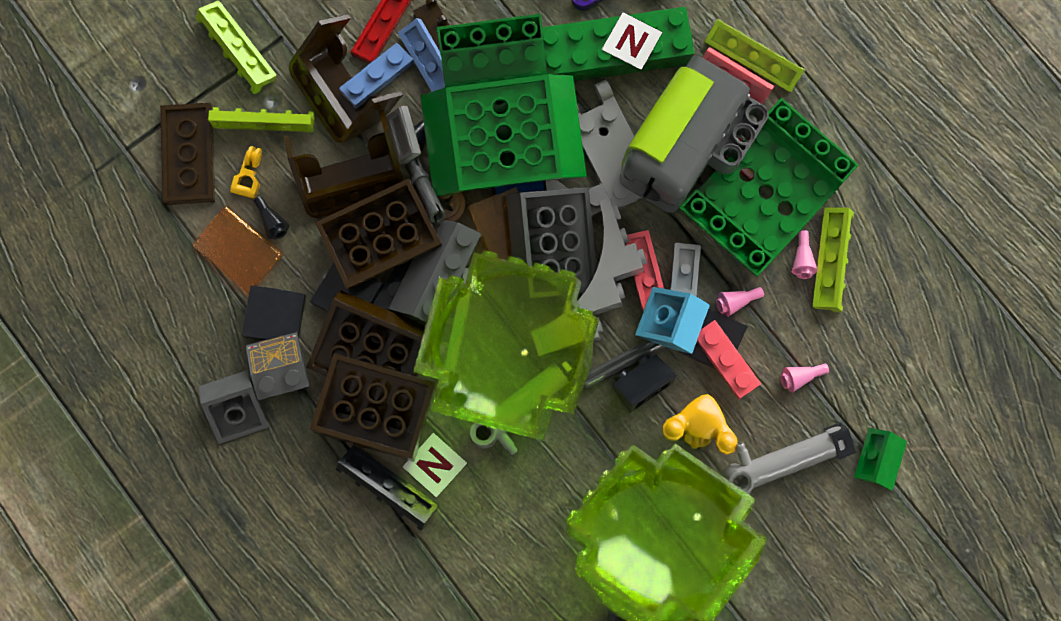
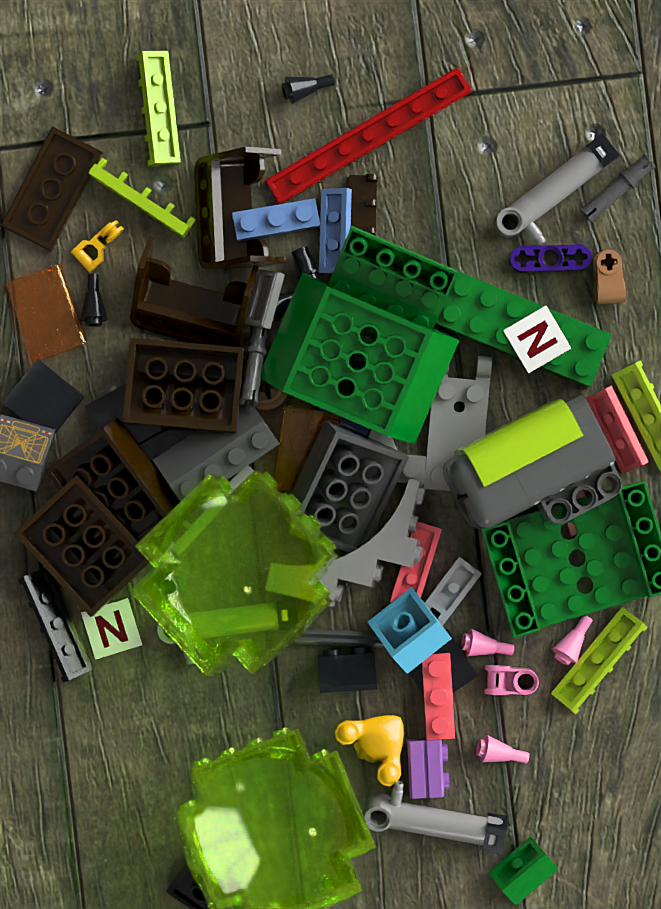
camera: 25 degrees right, 10 degrees up
none -> black pin [291,246,319,279]
none -> medium lavender brick [407,738,449,799]
none -> bright pink piece [484,665,539,695]

